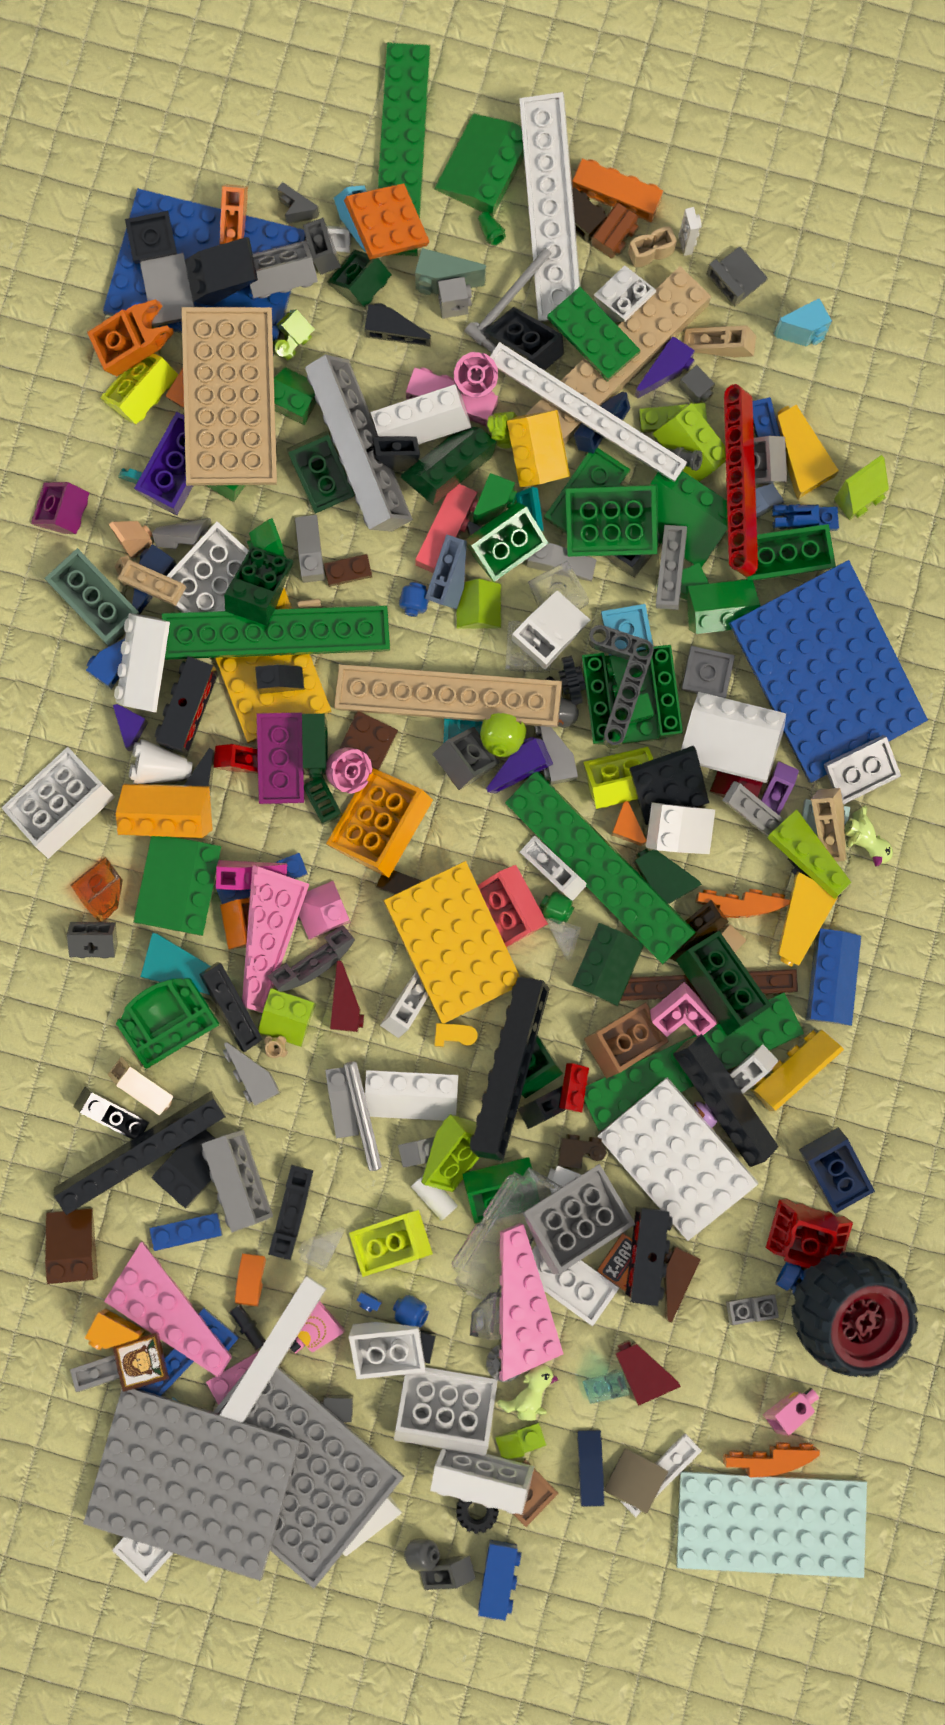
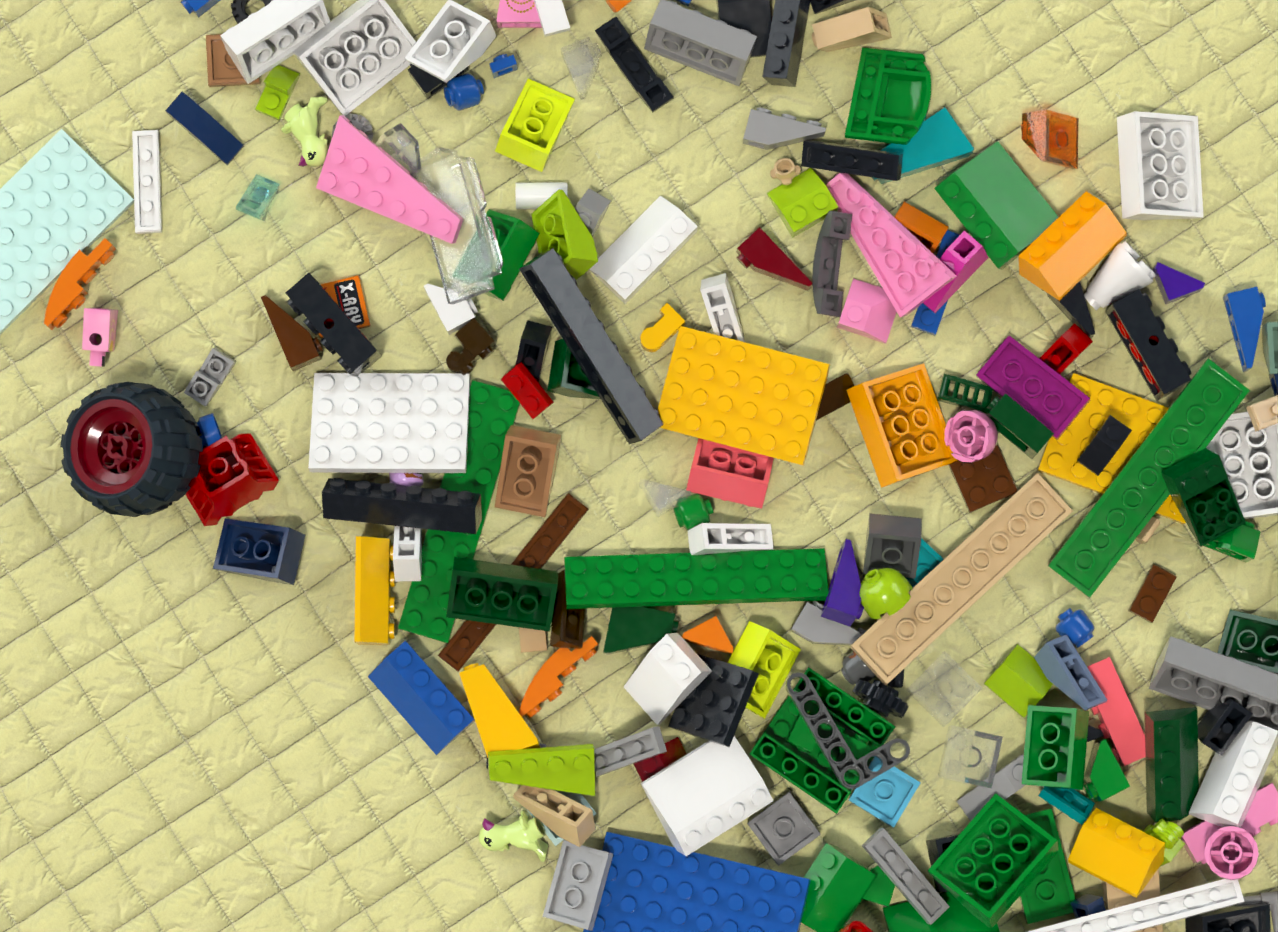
camera: 135 degrees right, 0 degrees up
dark grey brick [67,922,118,959] -> none
white slope [114,613,170,712] -> none
light grey slope [295,515,325,583] -> none
light grey slope [325,1067,359,1138] -> none
light grey axle [344,1061,382,1171] -> none
white slope [512,590,591,670] -> none
light grey slope [523,1164,635,1274] -> none
white plate [532,1245,619,1326] -> none
dark green slope [572,923,644,1007] -> none
dark tan slope [604,1448,669,1514] -> none
dark red slope [614,1340,681,1406] -> none
bright pink brick [650,982,717,1037] -> none
medium lavender slope [761,761,799,815] -> none

